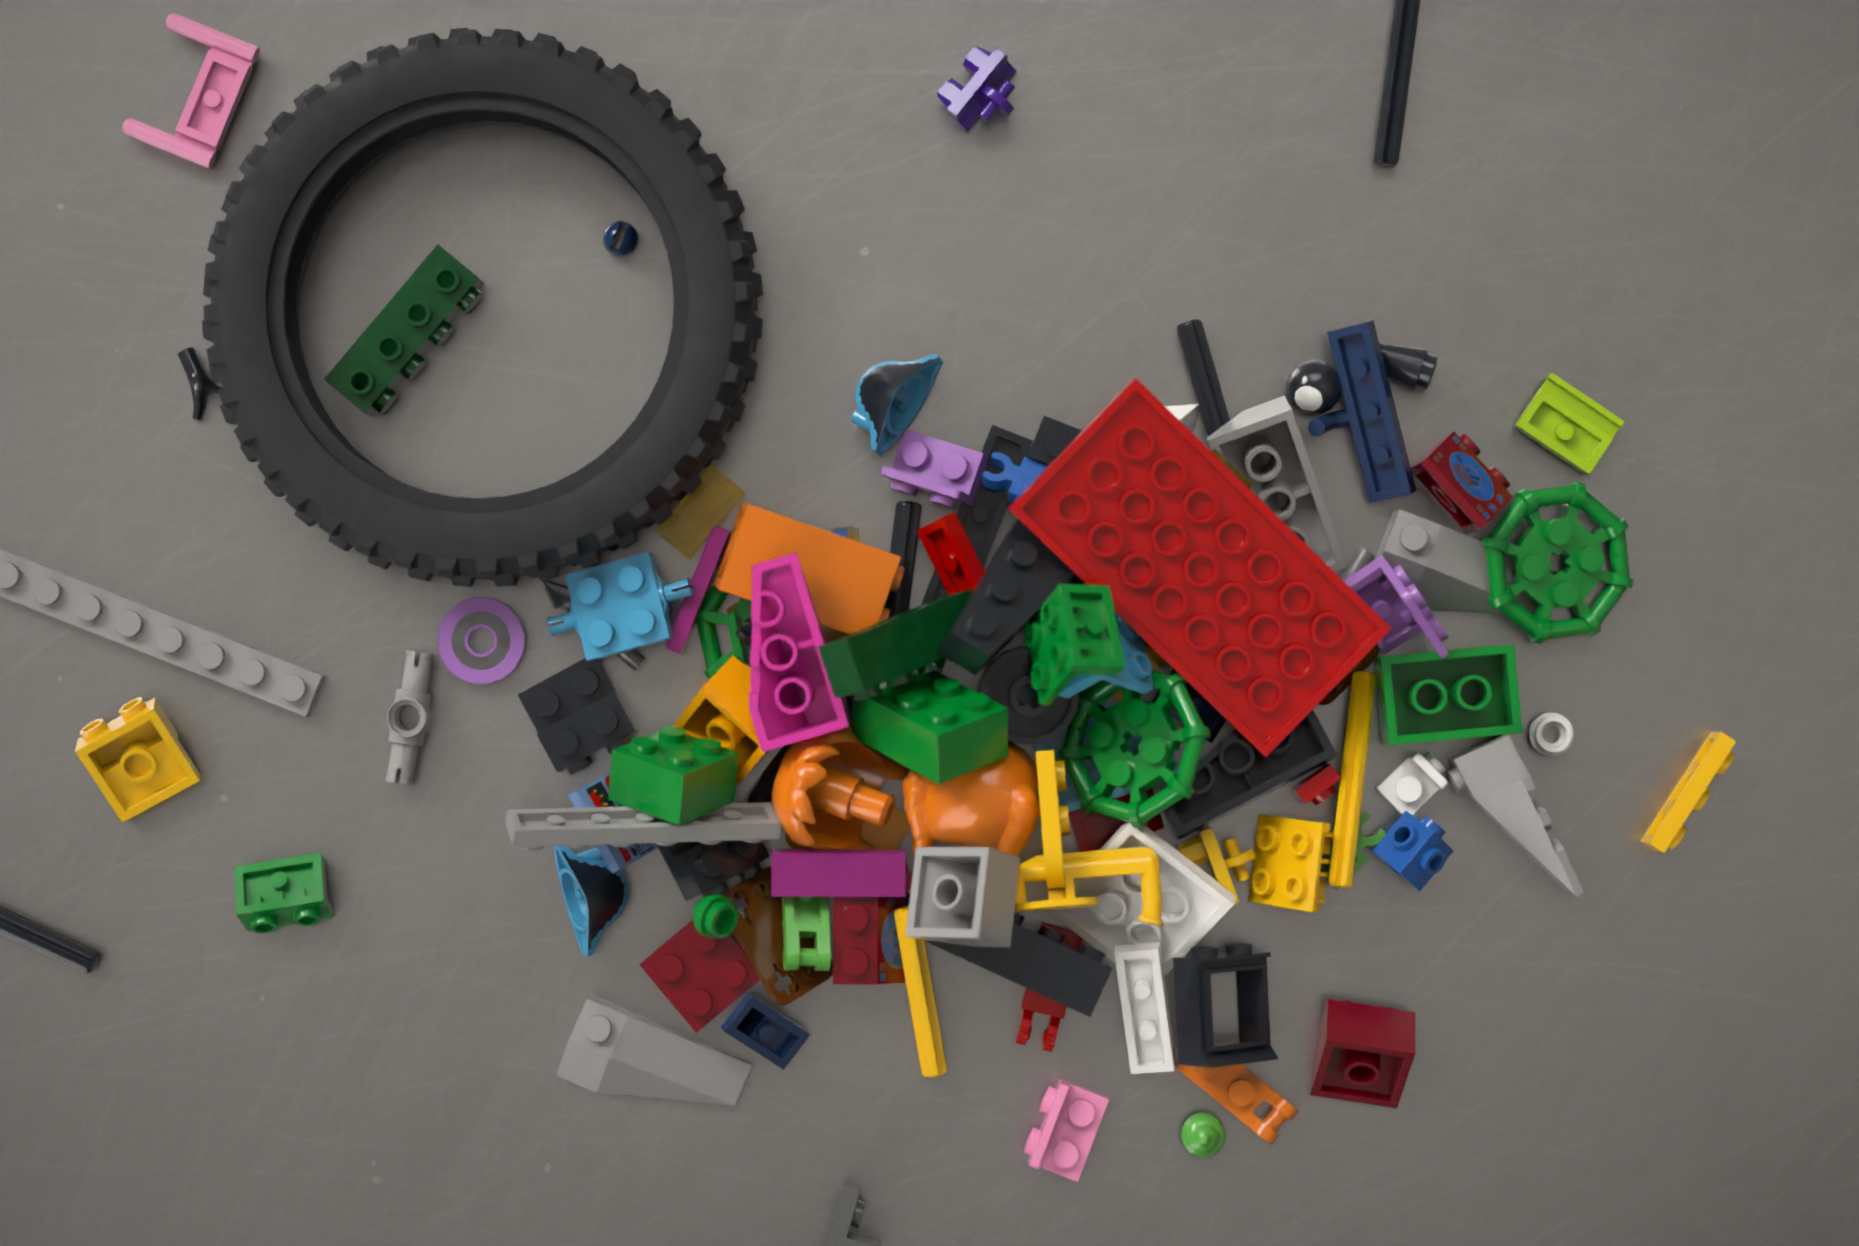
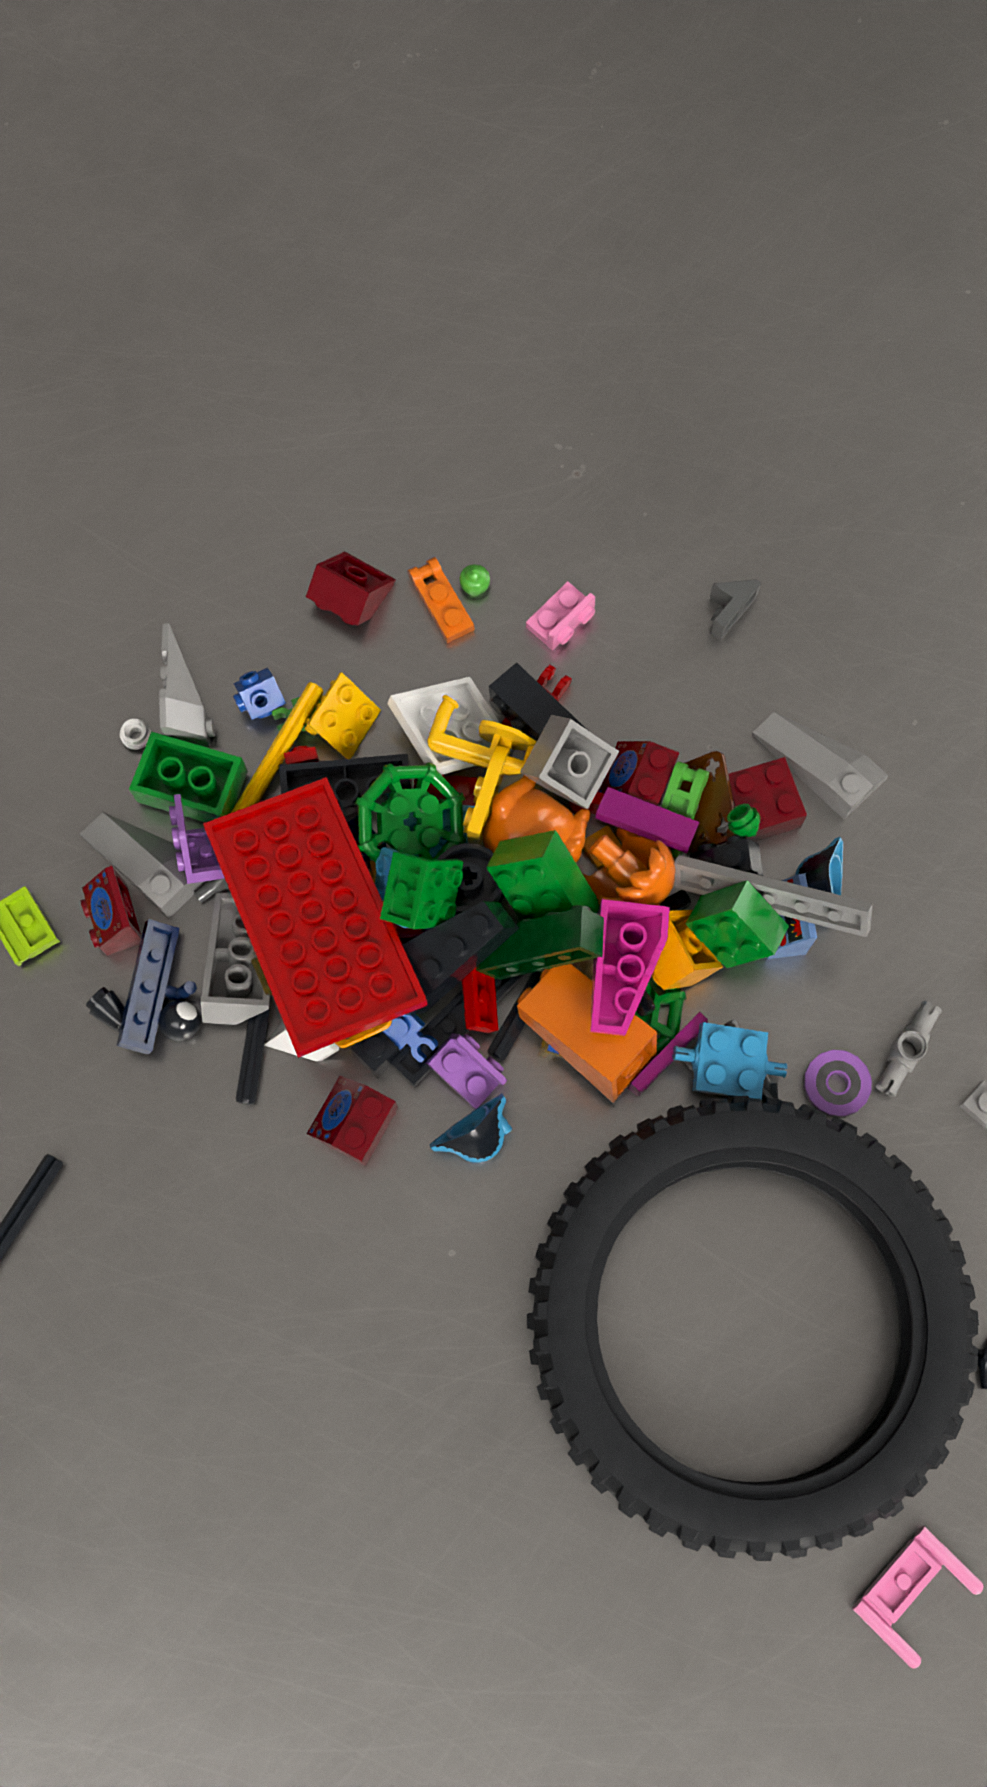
camera: 155 degrees left, 15 degrees down
dark green brick [324,244,484,417] -> none
black plate [518,658,638,776] -> none
dark blue hinge [603,221,639,258] -> none
clear yellow plate [655,465,746,560] -> none
dark blue slope [721,992,810,1070] -> none
yellow axle [894,905,947,1077] -> none
dark purple hips [937,46,1017,133] -> none
white plate [1114,942,1176,1074] -> none
black window [1173,943,1279,1068] -> none
yellow hips [1177,826,1256,905] -> none
white bracket [1375,751,1449,816] -> none
green plate [1481,481,1634,644] -> none
yellow plate [1640,732,1737,853] -> none
none -> dark red slope [306,1075,398,1166]

